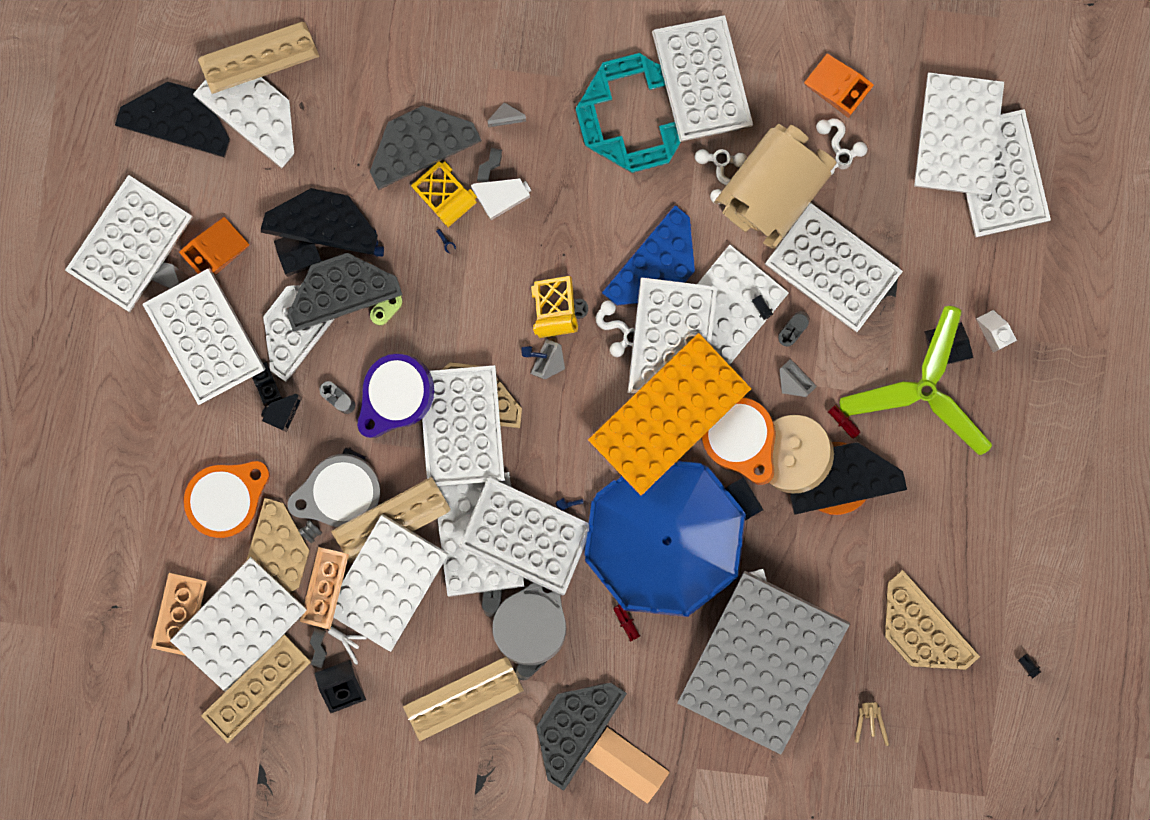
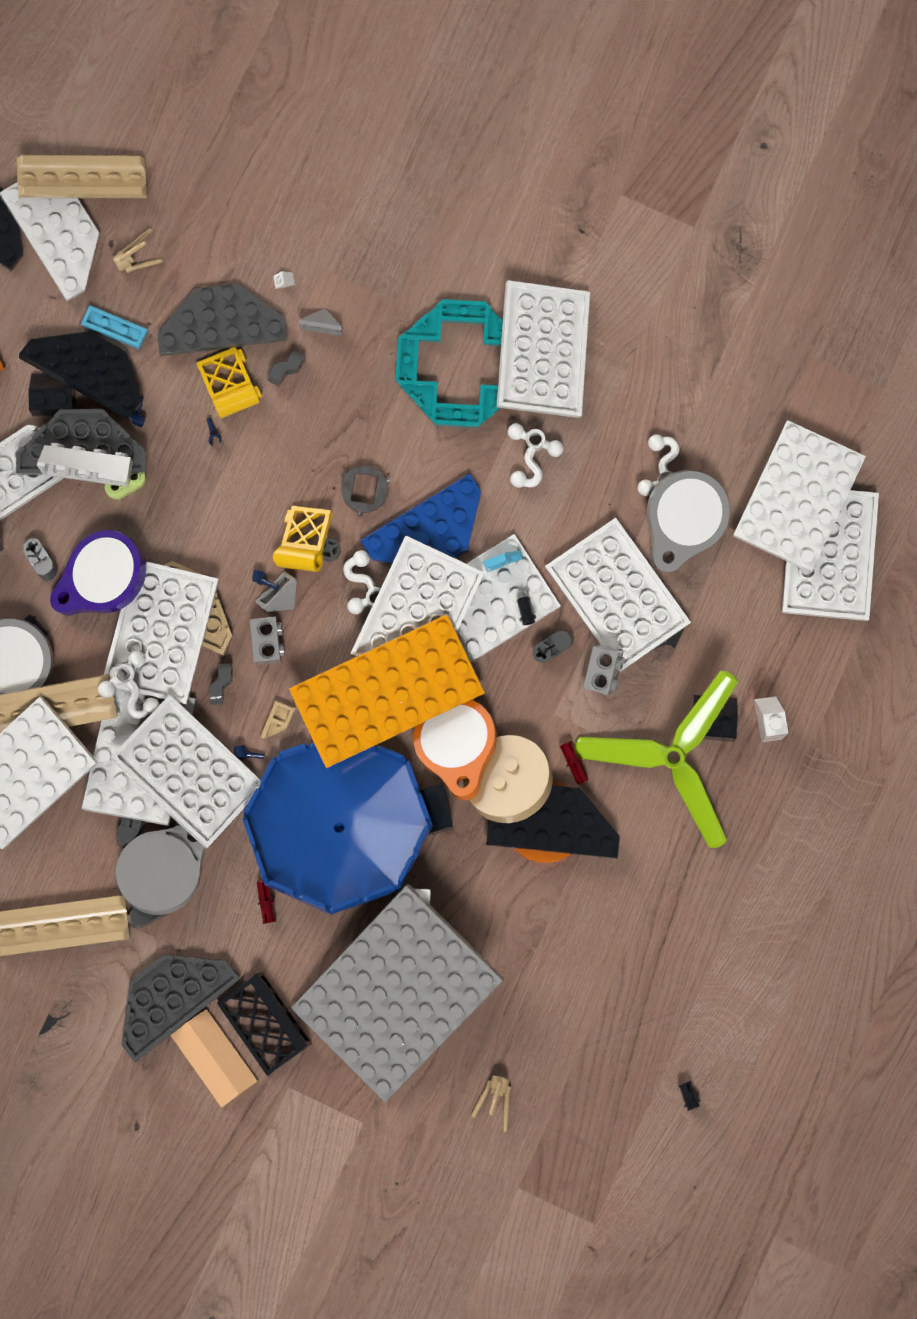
camera: 20 degrees right, 5 degrees down
white slope [471,178,531,220] -> none
tan brick [714,124,837,249] -> none
light grey slope [780,359,817,397] -> none
orange slope [804,54,874,118] -> none
tan plate [885,570,980,670] -> none
none -> white wedge [37,443,133,487]
none -> medium azure tile [81,305,148,350]
none -> white piece [98,651,160,719]
none -> tan plant [112,228,163,273]
none -> dark grey piece [209,663,233,705]
none -> black fence [217,972,312,1076]
none -> light grey brick [250,616,285,665]
none -> tan tile [260,700,296,739]
none -> white piece [273,271,295,289]
none -> flat silver piece [341,466,391,516]
none -> medium azure tile [483,550,523,572]
none -> light grey brick [583,645,625,695]
none -> piece [647,470,730,572]

